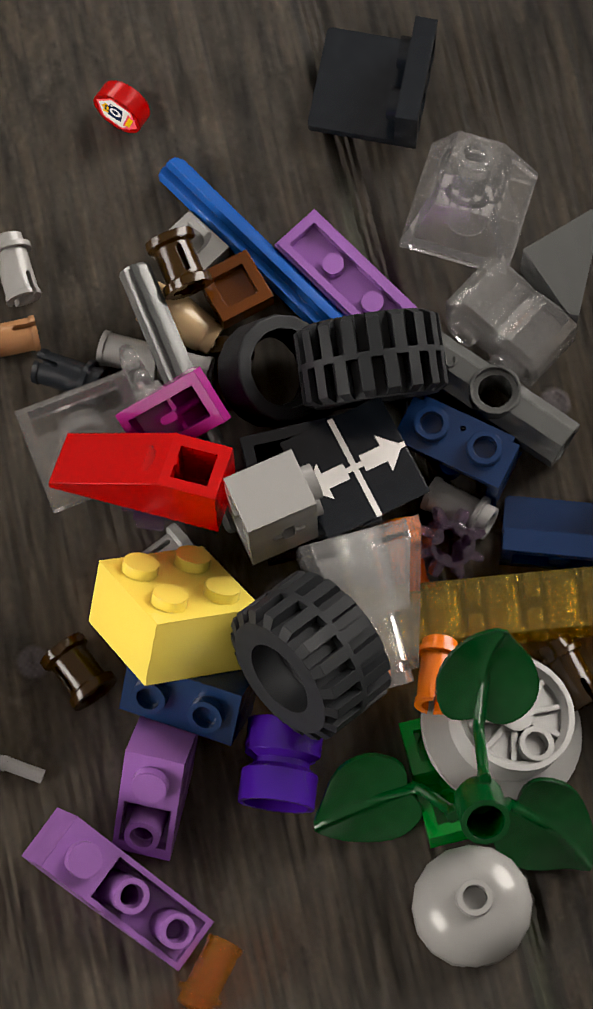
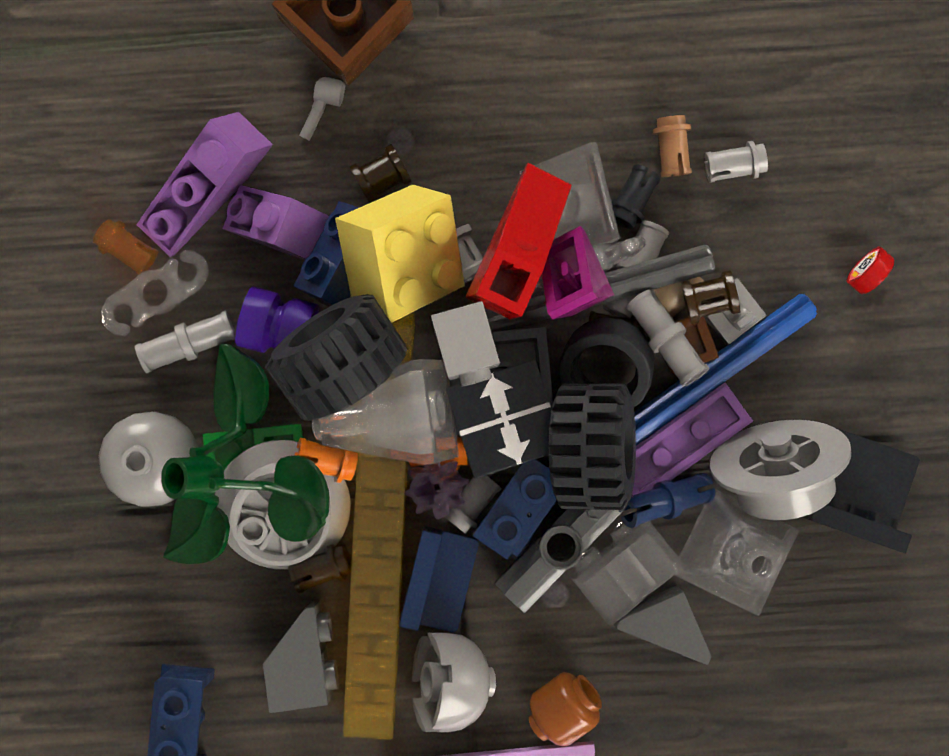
camera: 95 degrees right, 15 degrees up
none -> clear piece [101,250,209,336]
none -> light grey pin [135,311,236,373]
none -> dark blue pin [619,473,716,528]
none -> light grey pin [627,289,709,387]
none -> light grey wheel [710,420,851,520]

